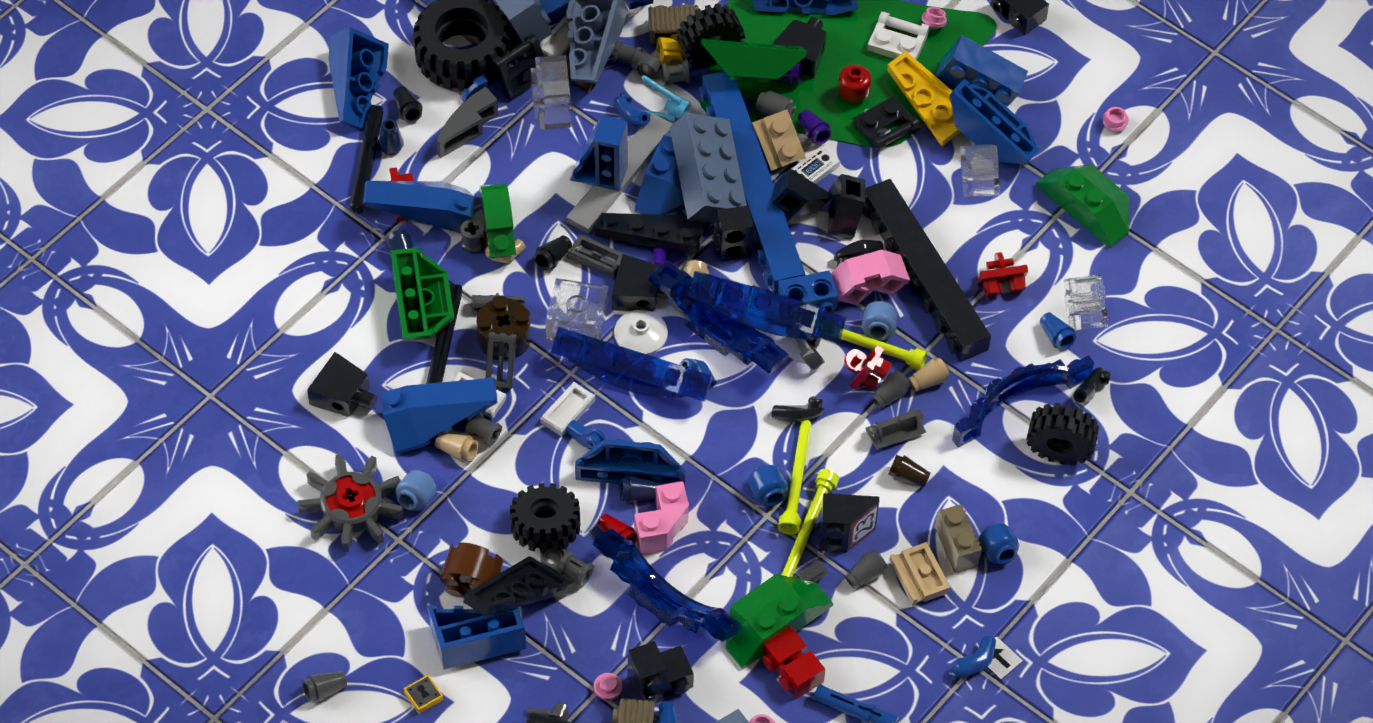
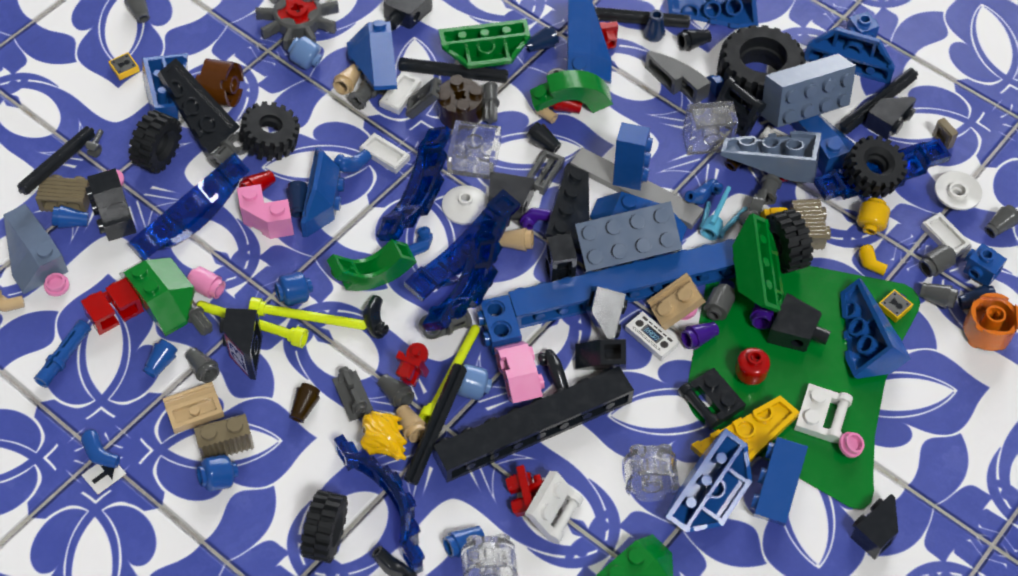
camera: 90 degrees right, 0 degrees up
none -> black tyre [128,110,182,173]
none -> blue cone [143,339,178,379]
none -> bright pink brick [187,266,226,299]
none -> green arch [327,239,417,291]
none -> yellow hair [360,411,407,461]
none -> black axle [404,364,467,485]
none -> white plate [525,471,584,544]

